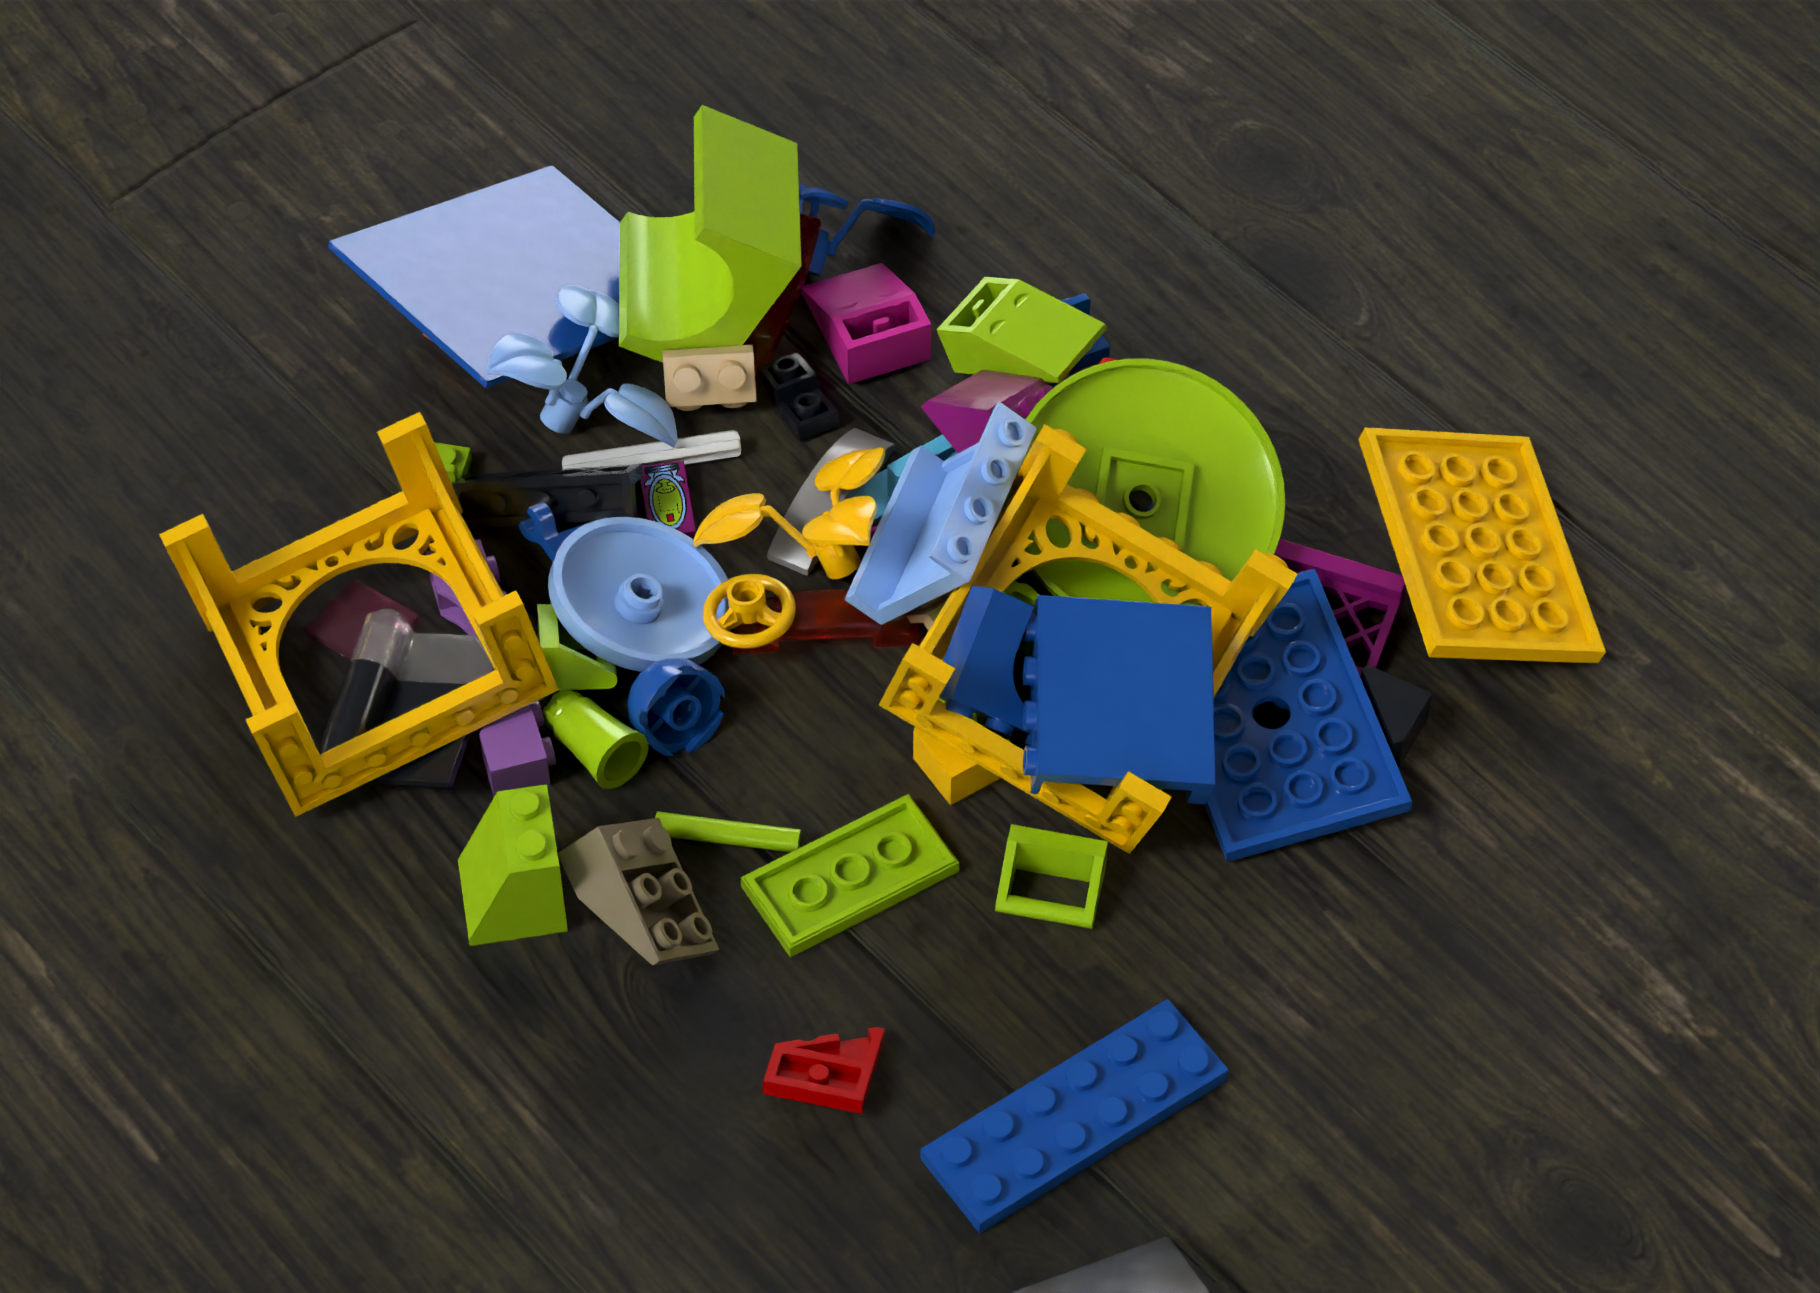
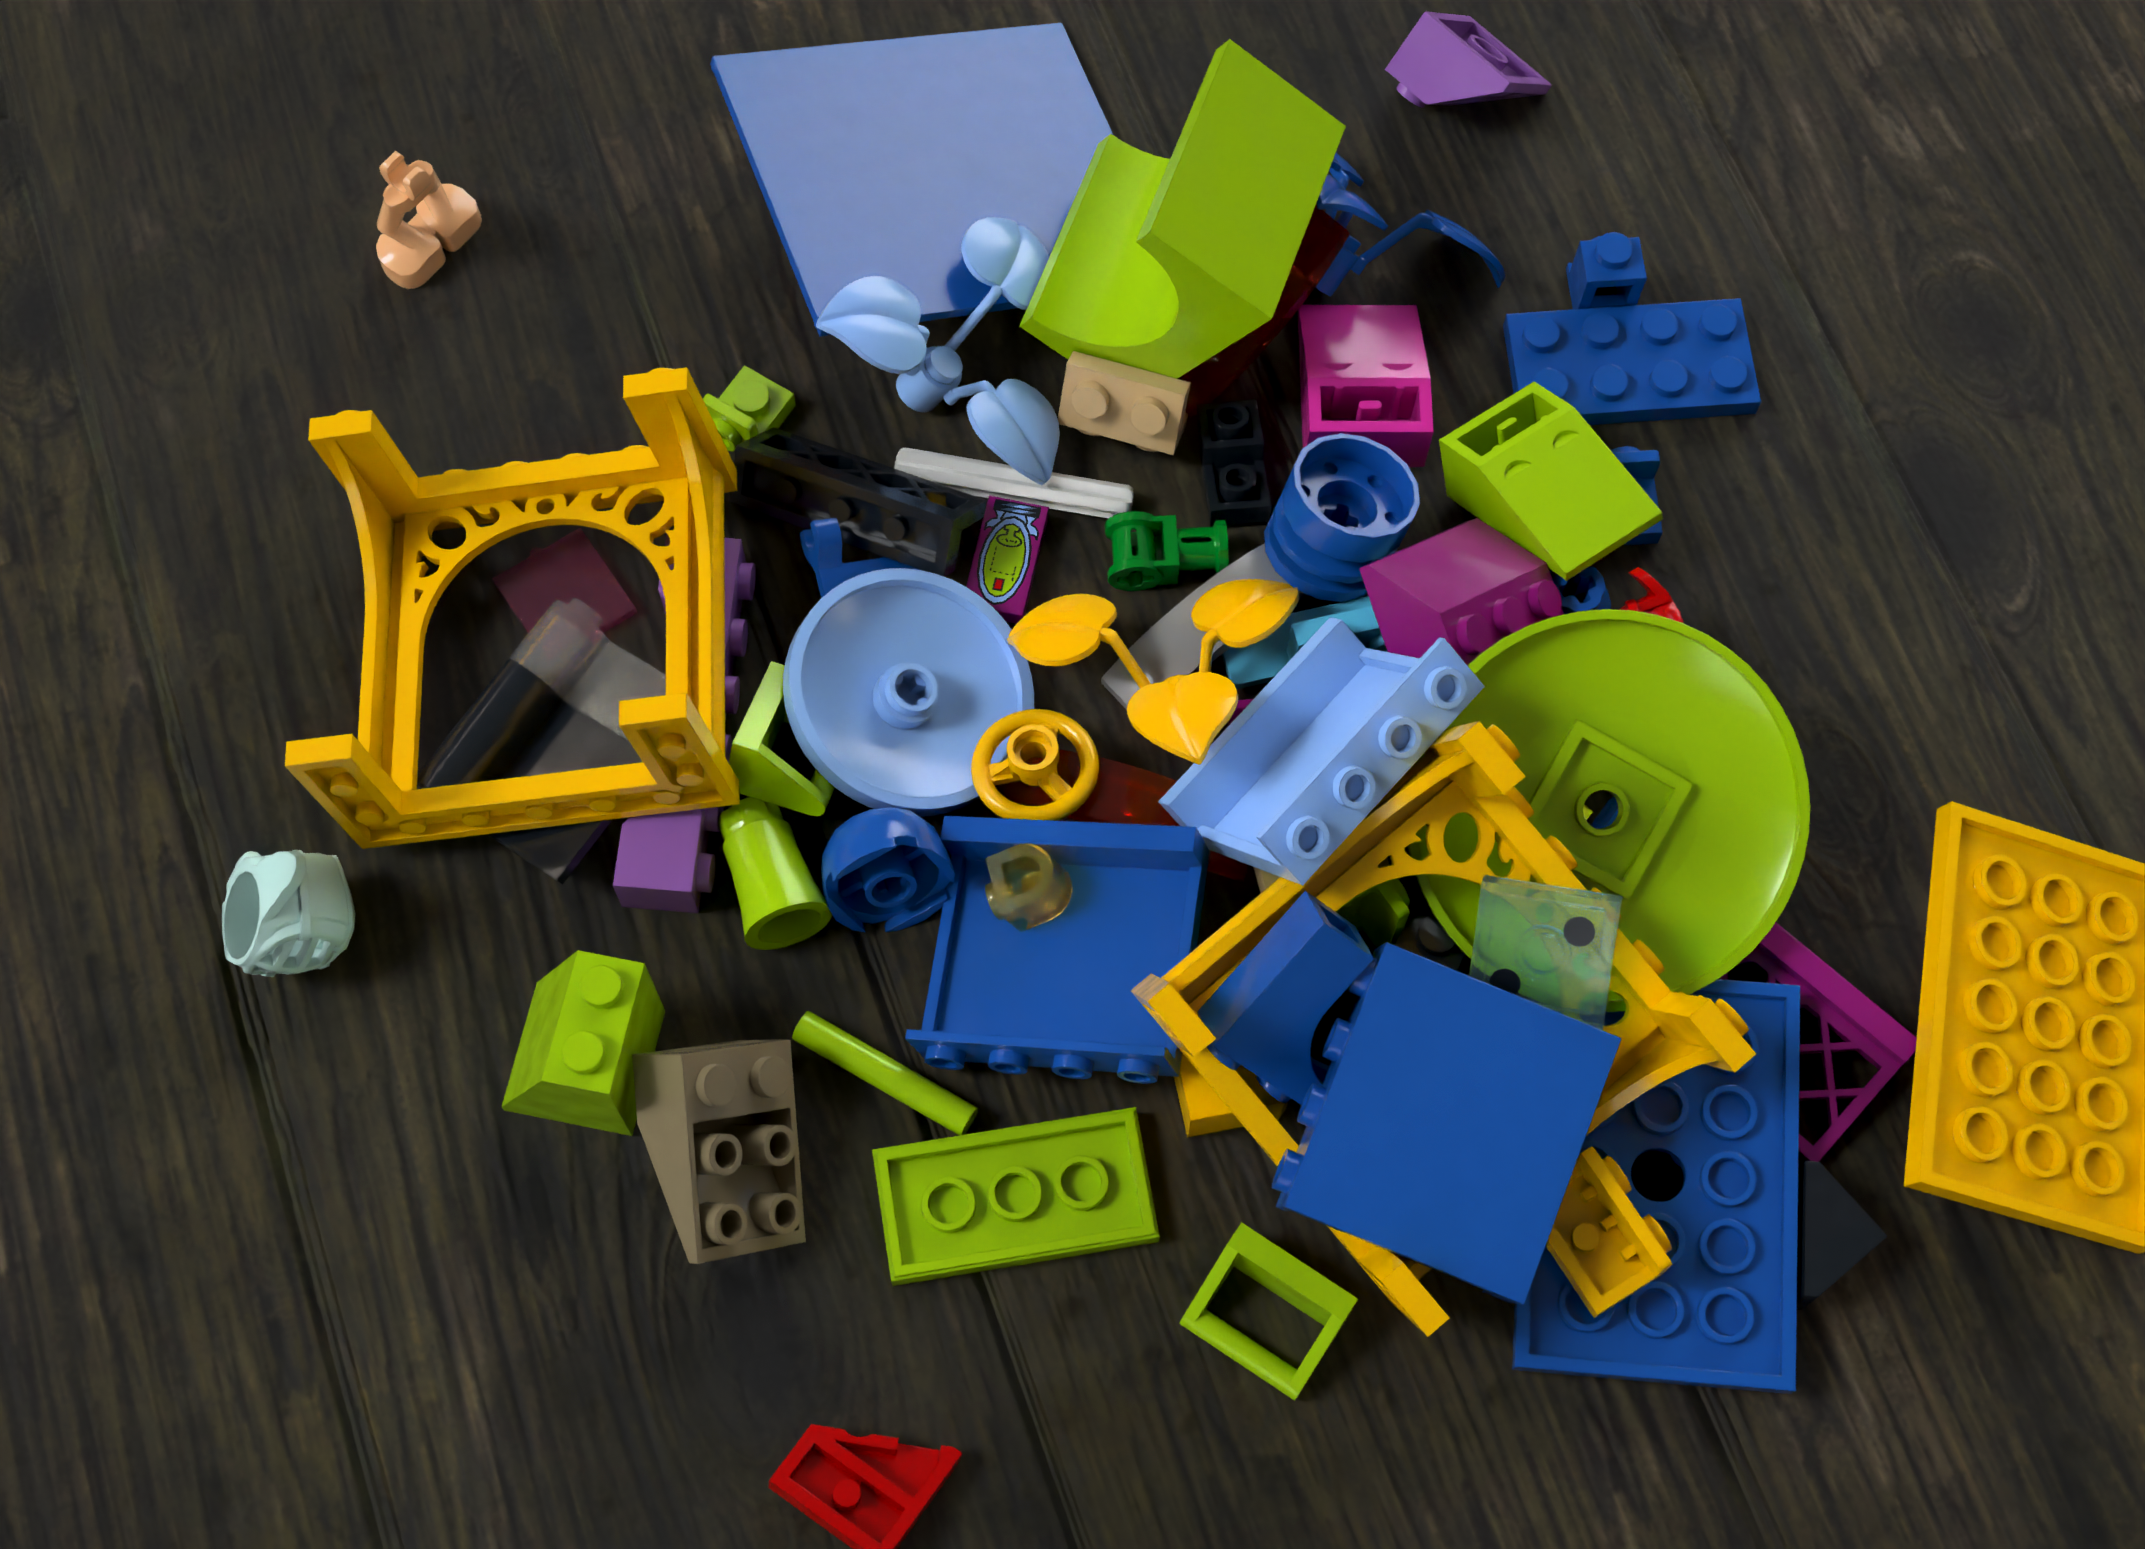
camera: 20 degrees right, 15 degrees up
none -> light aqua piece [222,850,355,977]
none -> light nougat piece [376,151,482,289]
none -> blue panel [905,816,1210,1084]
none -> clear yellow plate [985,843,1072,932]
none -> green connector [1104,511,1229,591]
none -> blue wheel [1264,433,1420,602]
none -> medium lavender slope [1385,11,1552,108]
none -> clear light blue tile [1469,875,1623,1030]
none -> blue plate [1503,298,1761,425]
none -> yellow bracket [1546,1146,1672,1318]
none -> blue brick [1566,232,1647,309]

